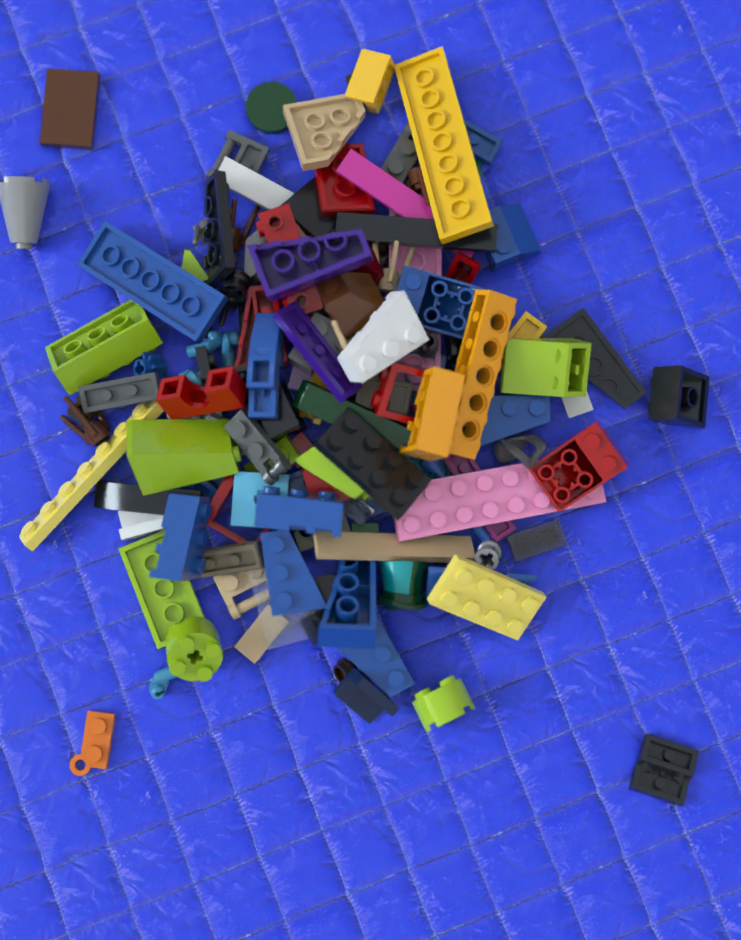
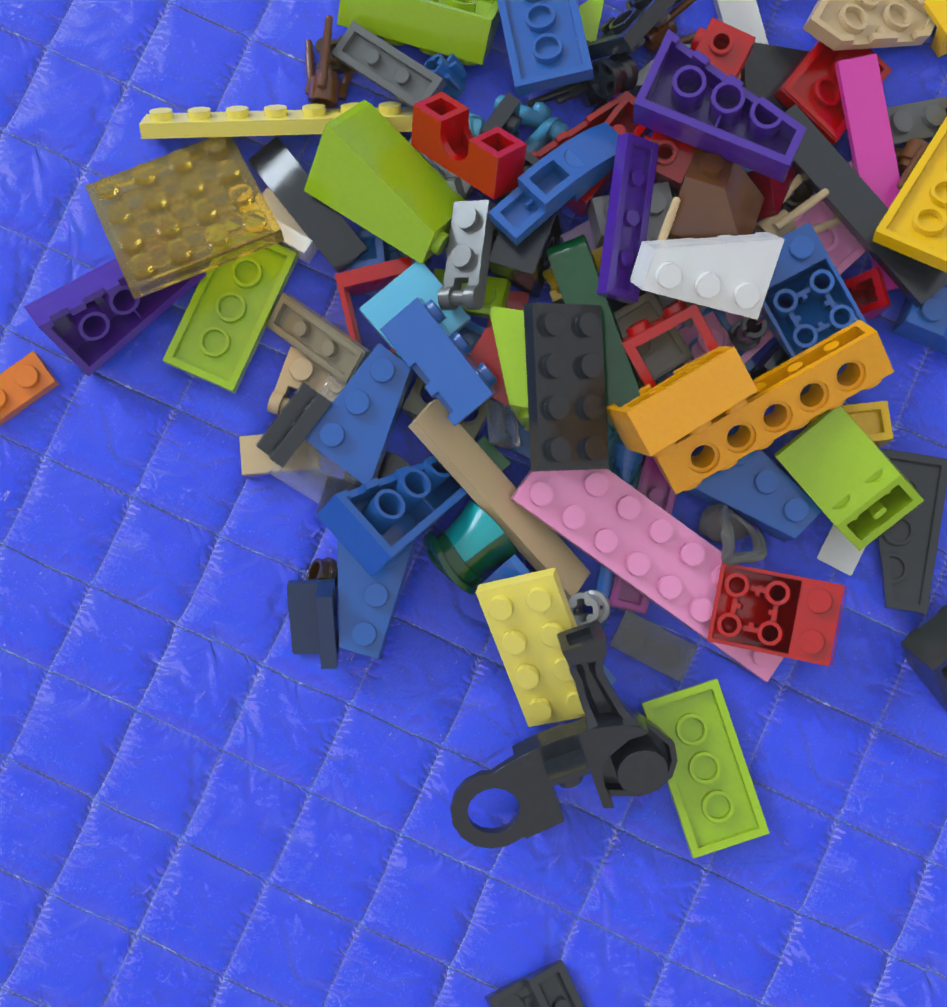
camera: 45 degrees right, 0 degrees up
blue wedge [149,493,212,581] -> none
dark azure arm [149,666,177,700] -> none
lime brick [165,617,223,682] -> none
lime brick [412,675,476,733] -> none
none -> dark purple wedge [24,231,207,377]
none -> clear yellow plate [85,137,284,300]
none -> black slope [256,382,332,468]
none -> black animal [450,620,678,849]
none -> lime plate [640,679,770,859]

